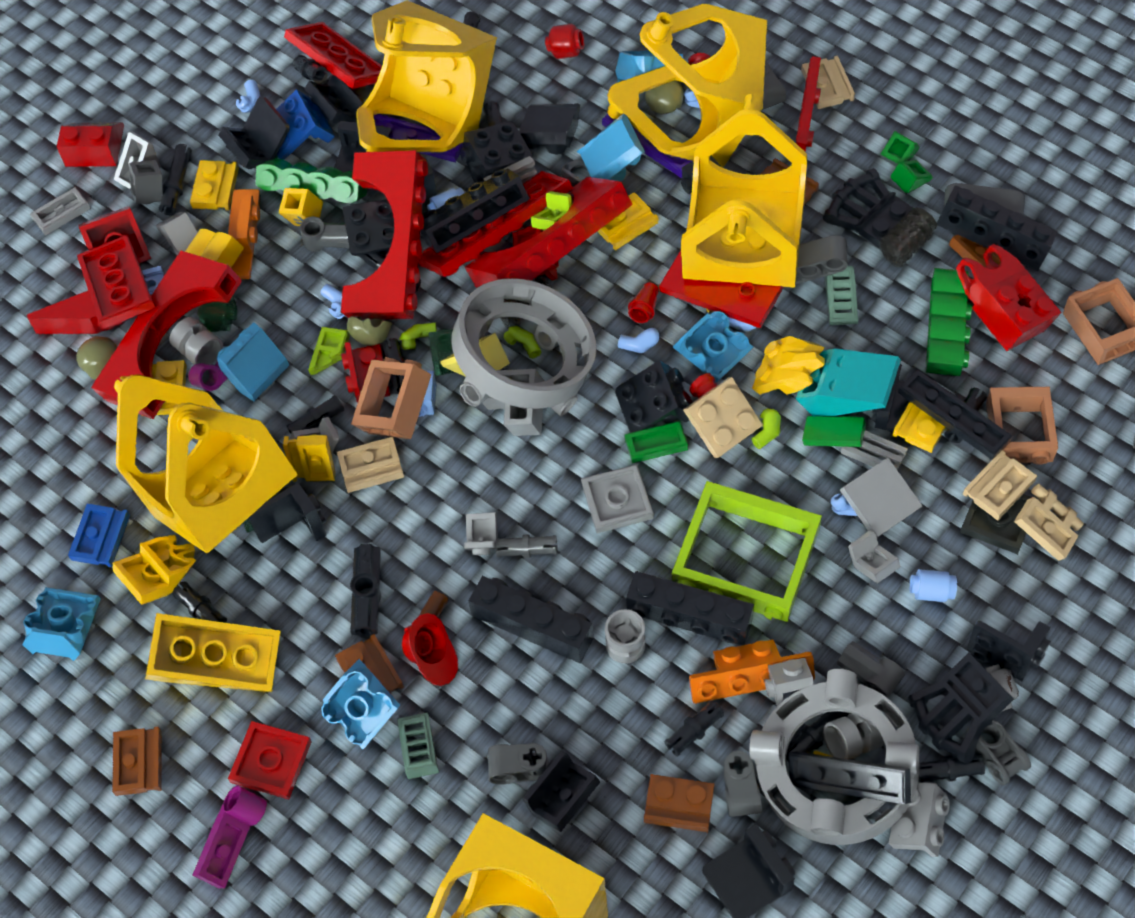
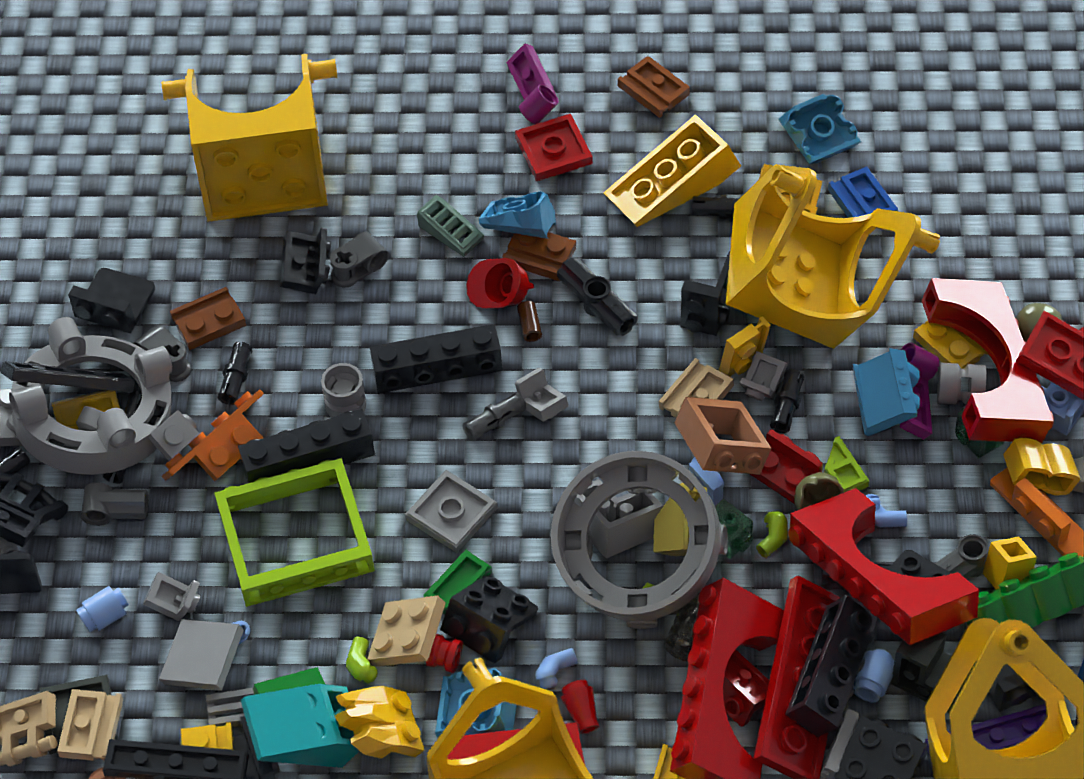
camera: 140 degrees right, 5 degrees down
black pin [382,338,405,394] -> none
lime bracket [531,191,572,231] -> none

